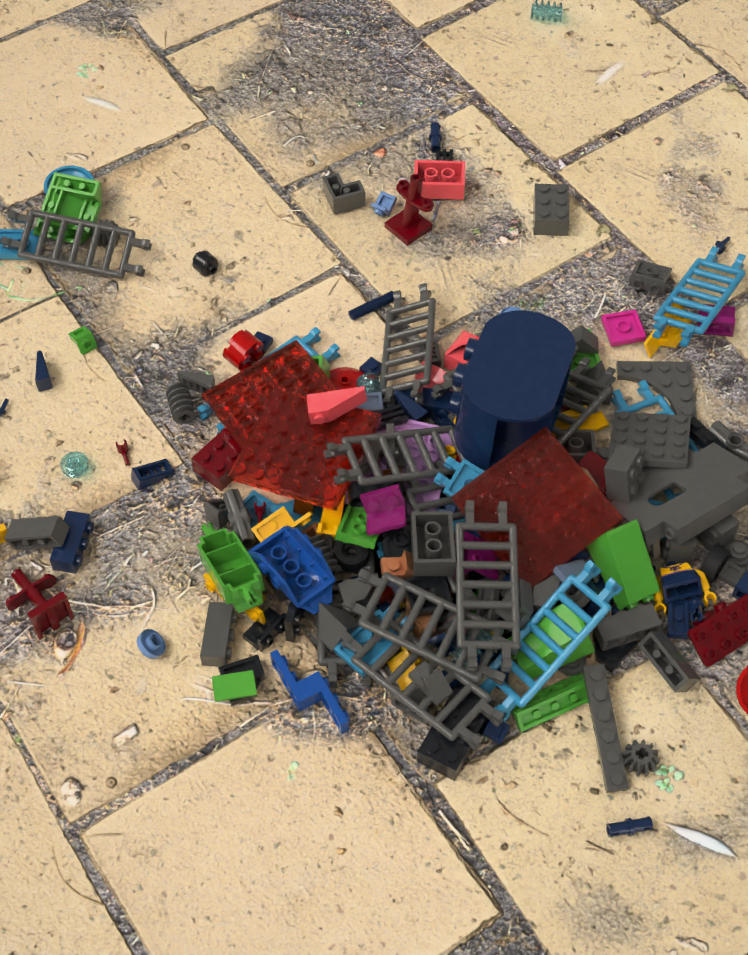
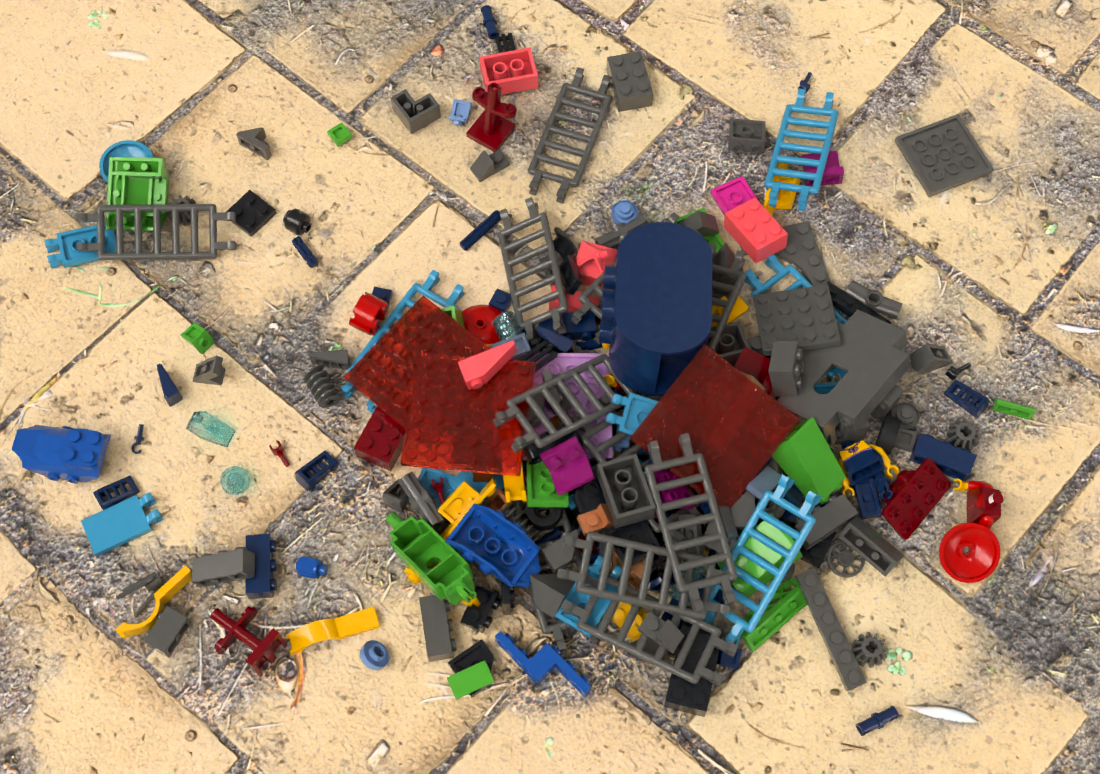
camera: 15 degrees left, 10 degrees up
none -> clear light blue slope [186,411,236,447]
none -> dark grey slope [193,355,225,385]
none -> black plate [226,190,277,237]
none -> dark grey slope [236,127,272,160]
none -> yellow piece [286,607,380,655]
none -> dark blue axle [292,236,318,268]
none -> blue arm [296,557,328,579]
none -> bright green plate [327,122,352,147]
none -> dark grey slope [470,149,510,182]
none -> dark grey bar [528,67,612,203]
none -> black piece [553,227,583,295]
none -> coral brick [724,198,788,263]
none -> dark grey wheel [827,541,865,578]

